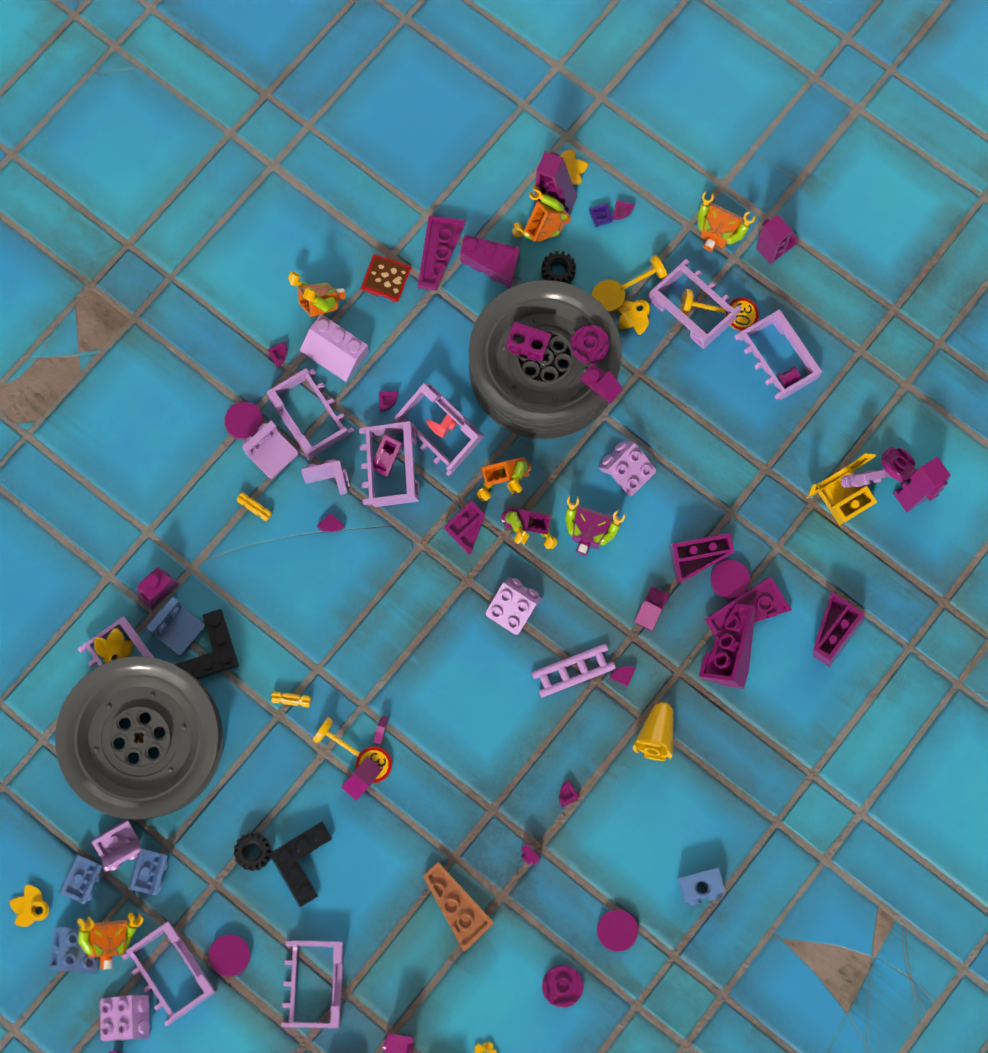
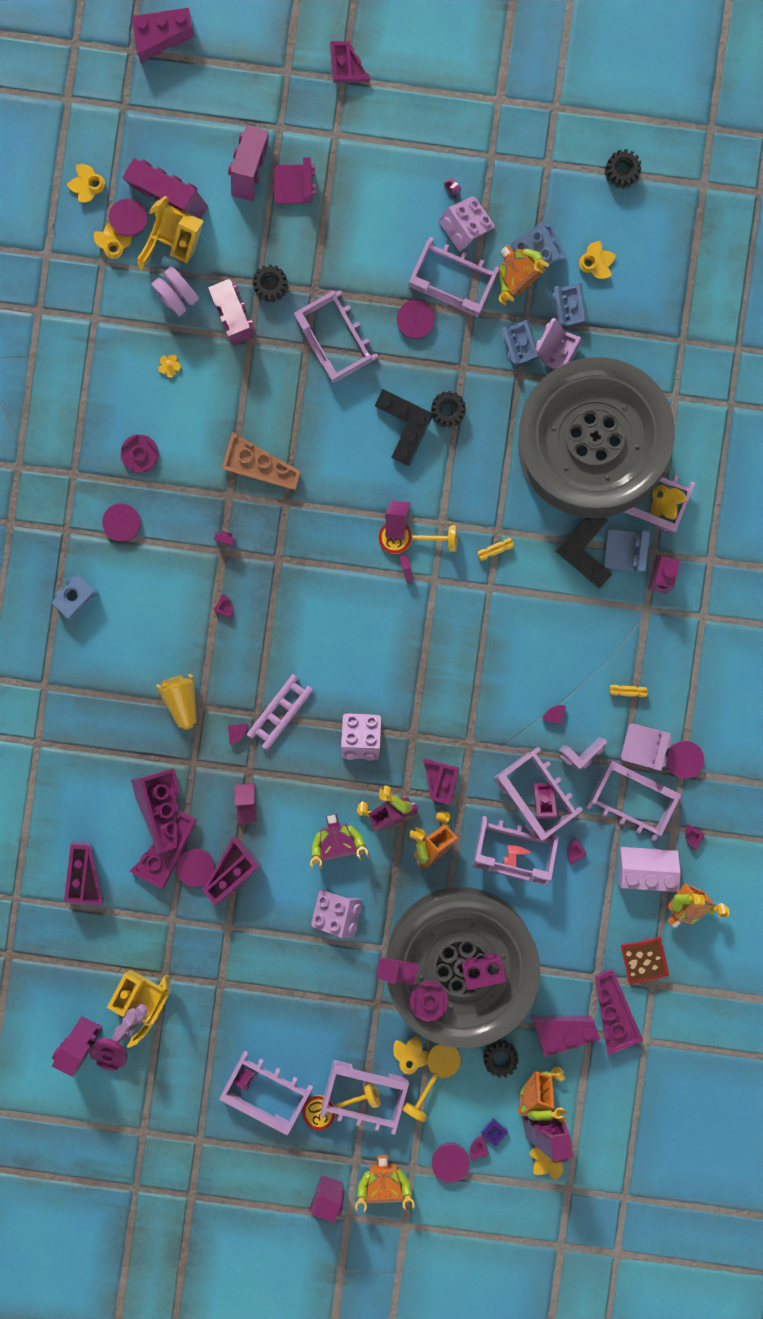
camera: 150 degrees right, 15 degrees up
none -> magenta tile [431,1142,470,1183]

